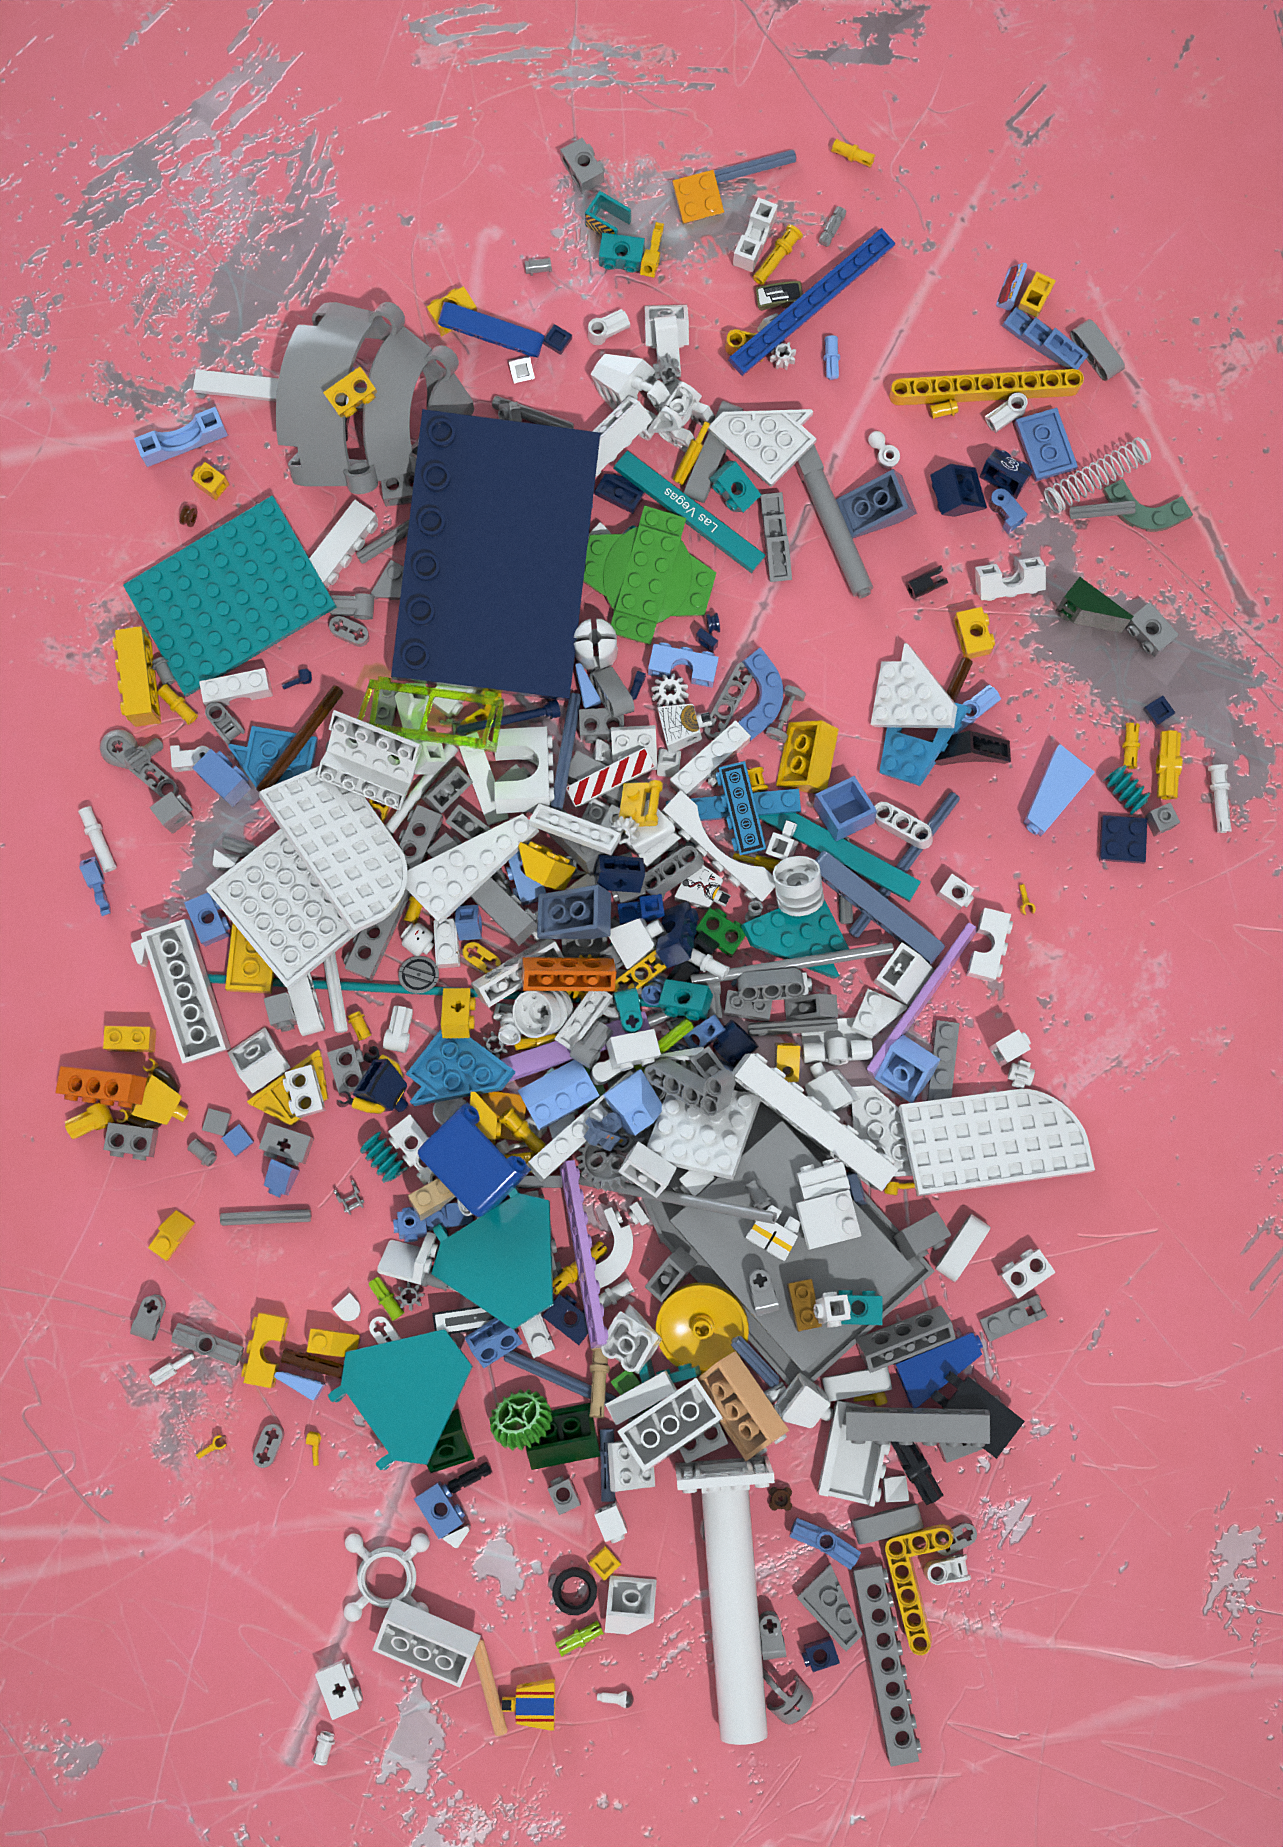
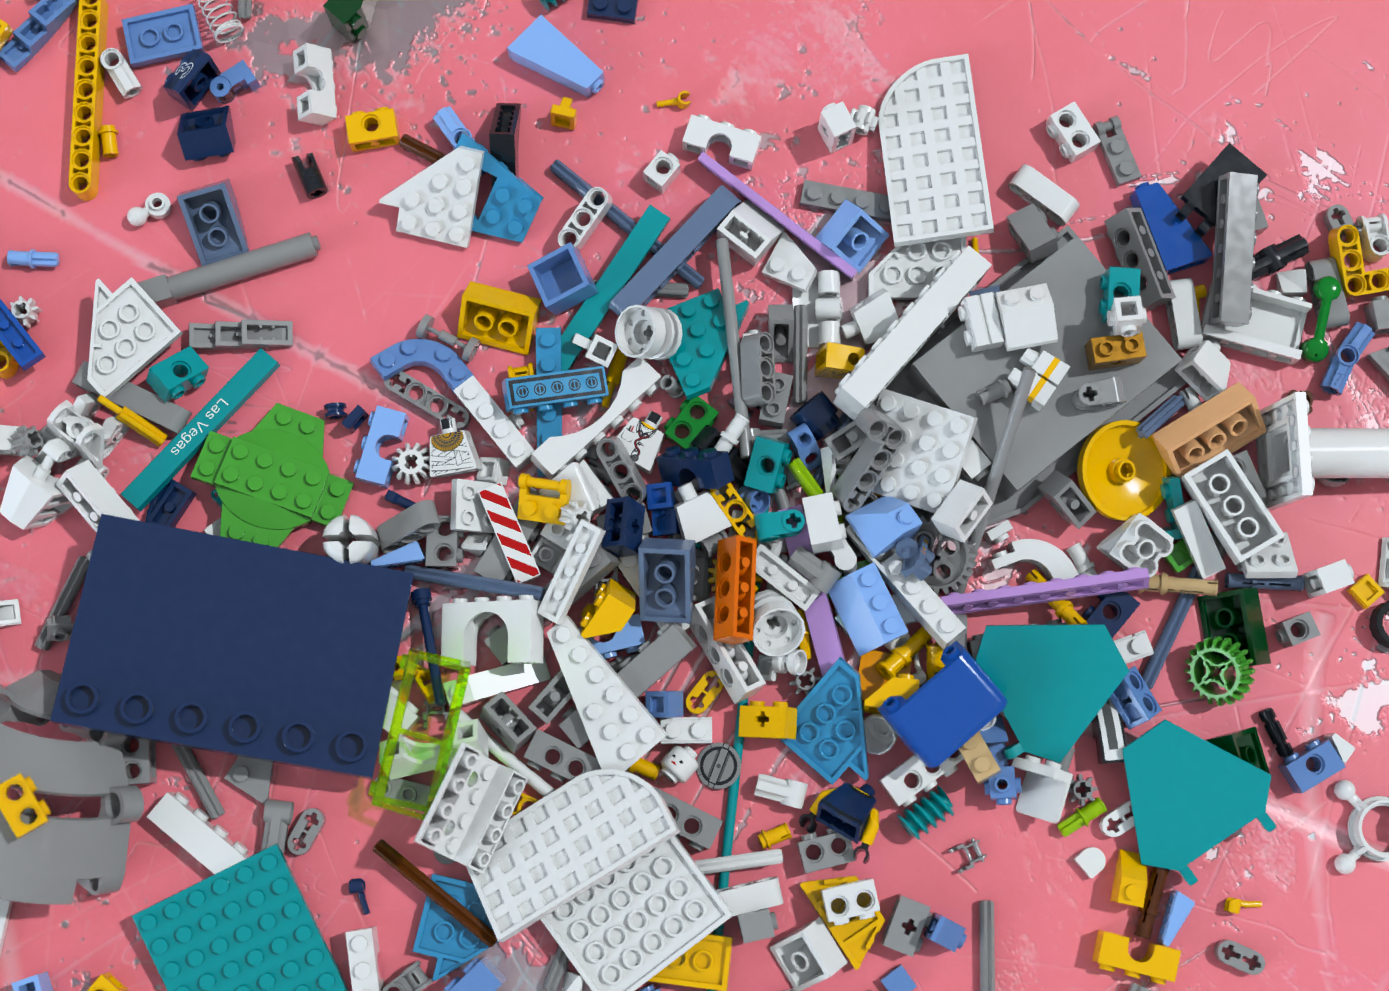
camera: 90 degrees left, 0 degrees up
none -> yellow tile [550,97,577,130]
none -> green piece [1300,276,1341,362]

